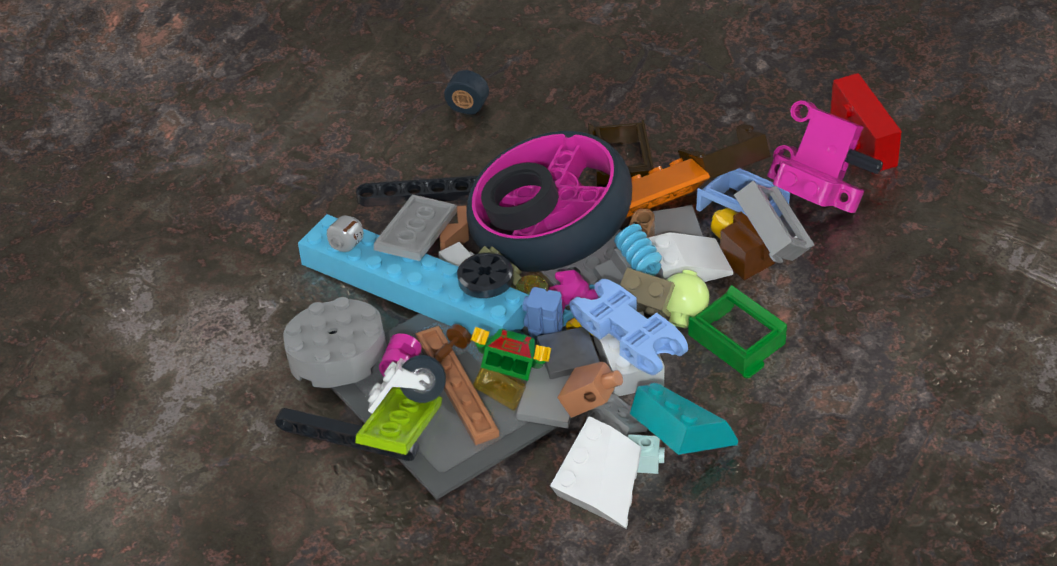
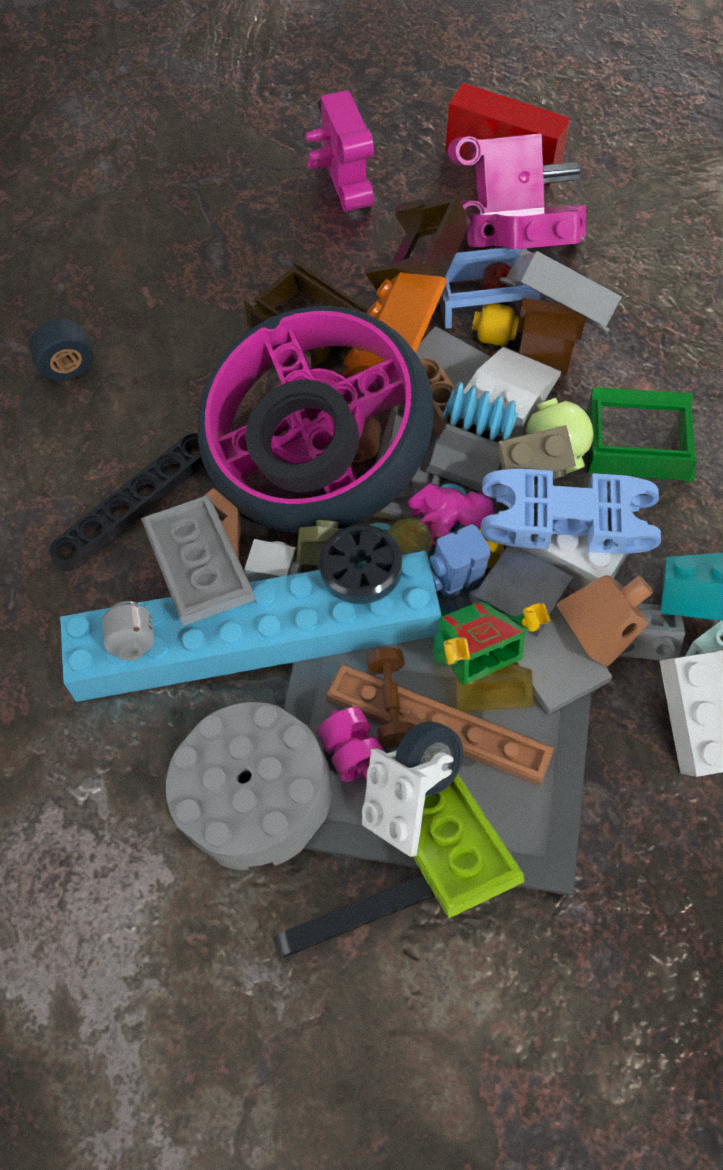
camera: 45 degrees left, 15 degrees up
none -> dark pink piece [305,90,374,212]

